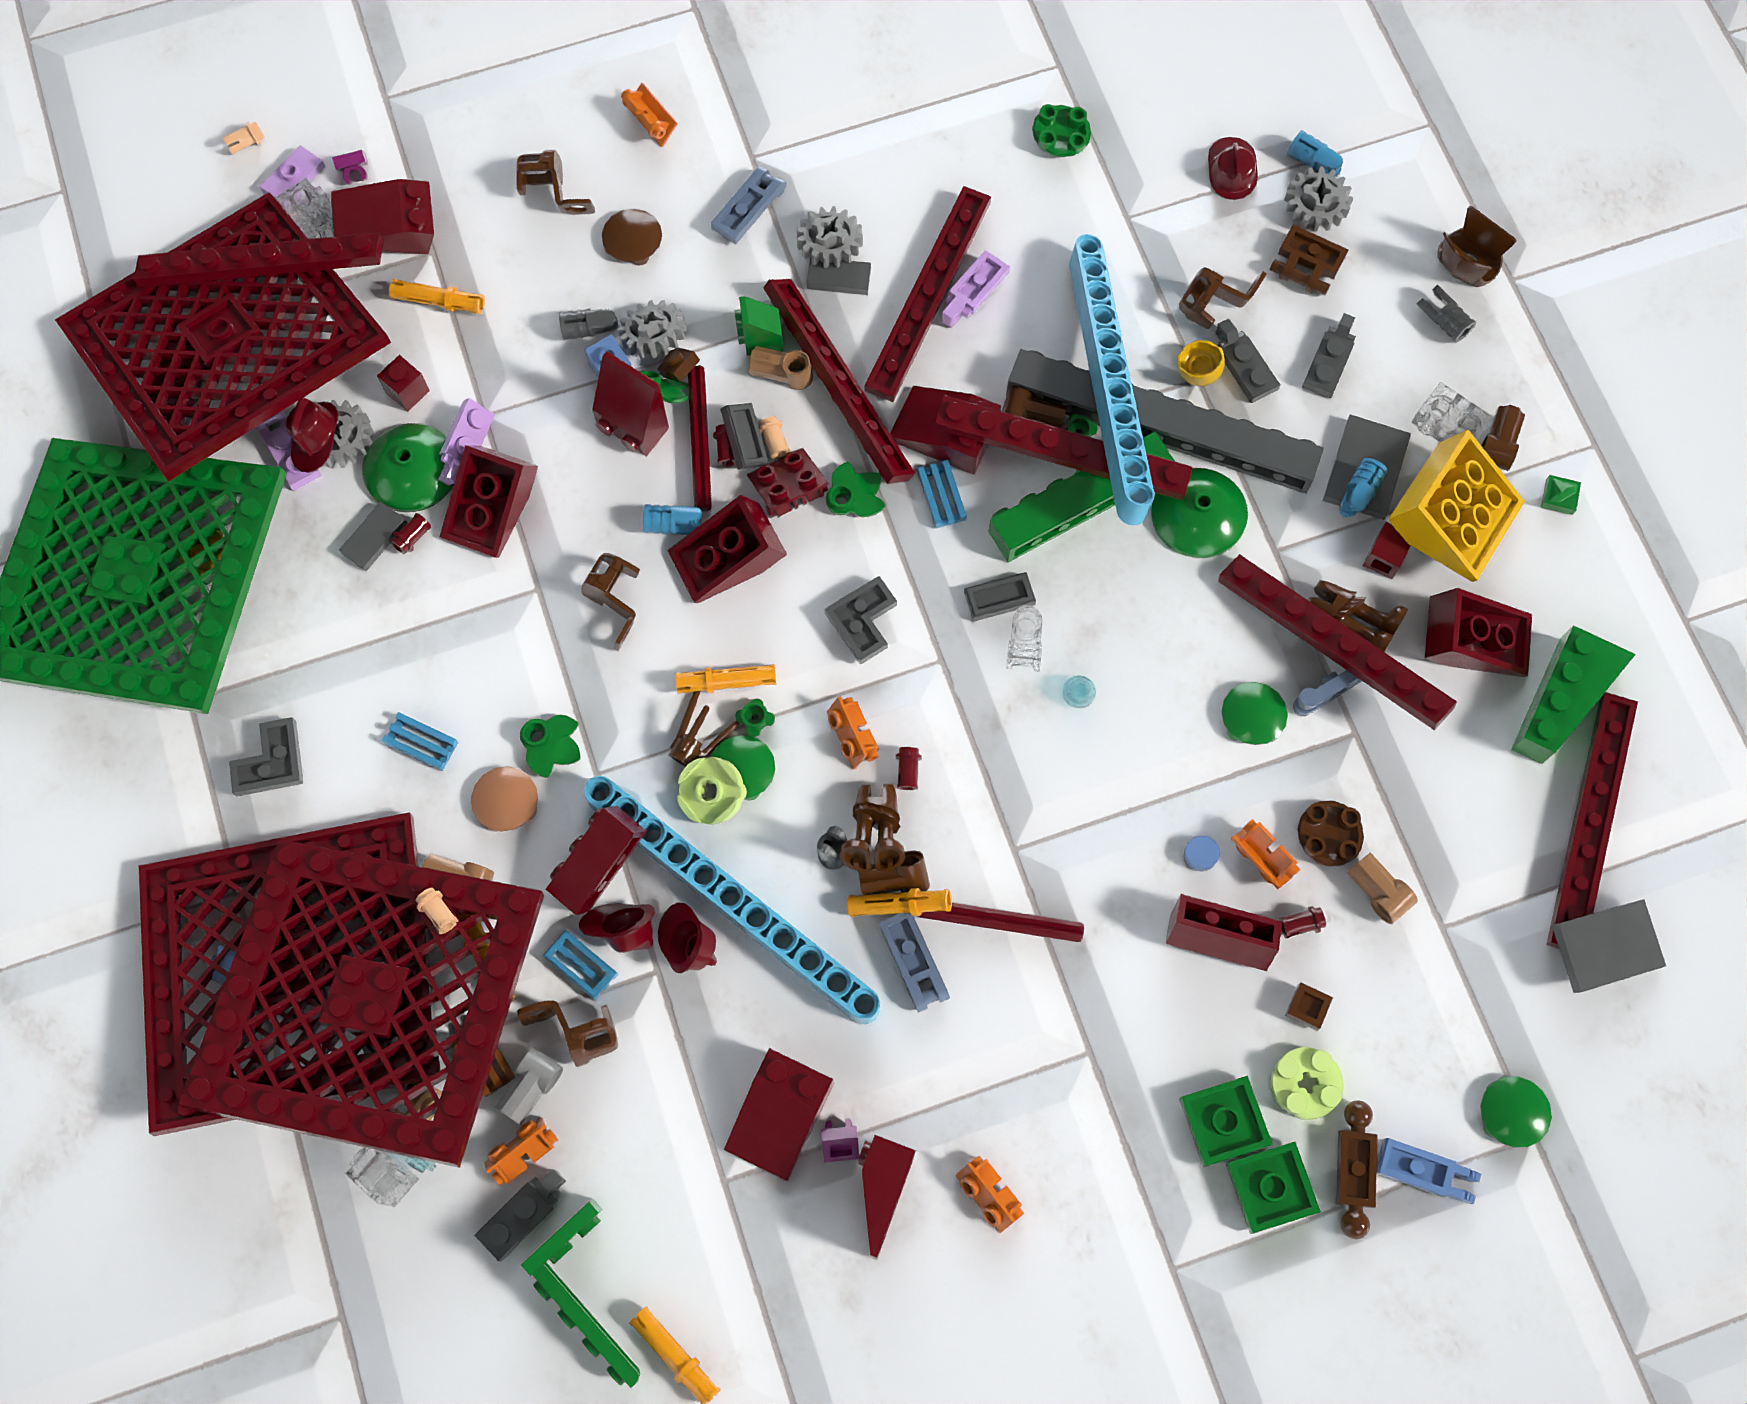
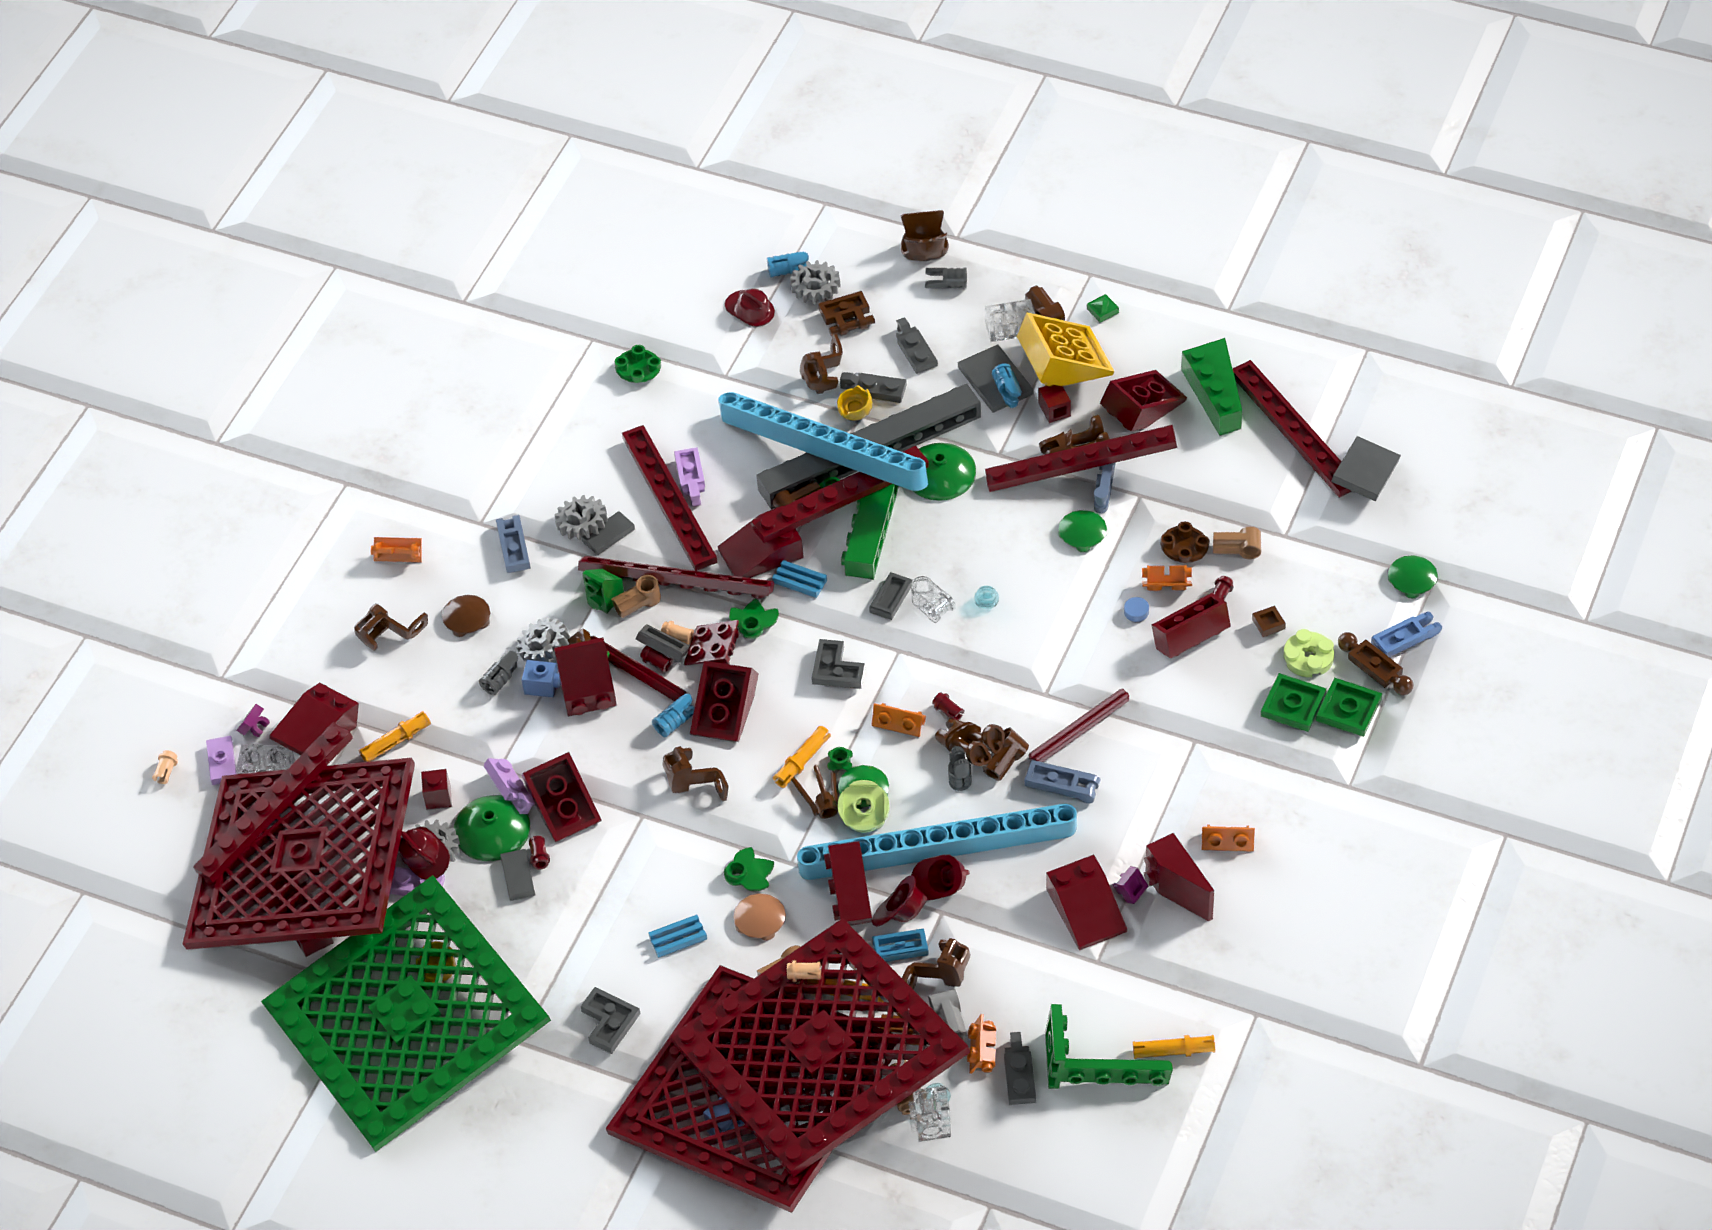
camera: 45 degrees left, 20 degrees down
light orange pin [847,888,952,917] -> none

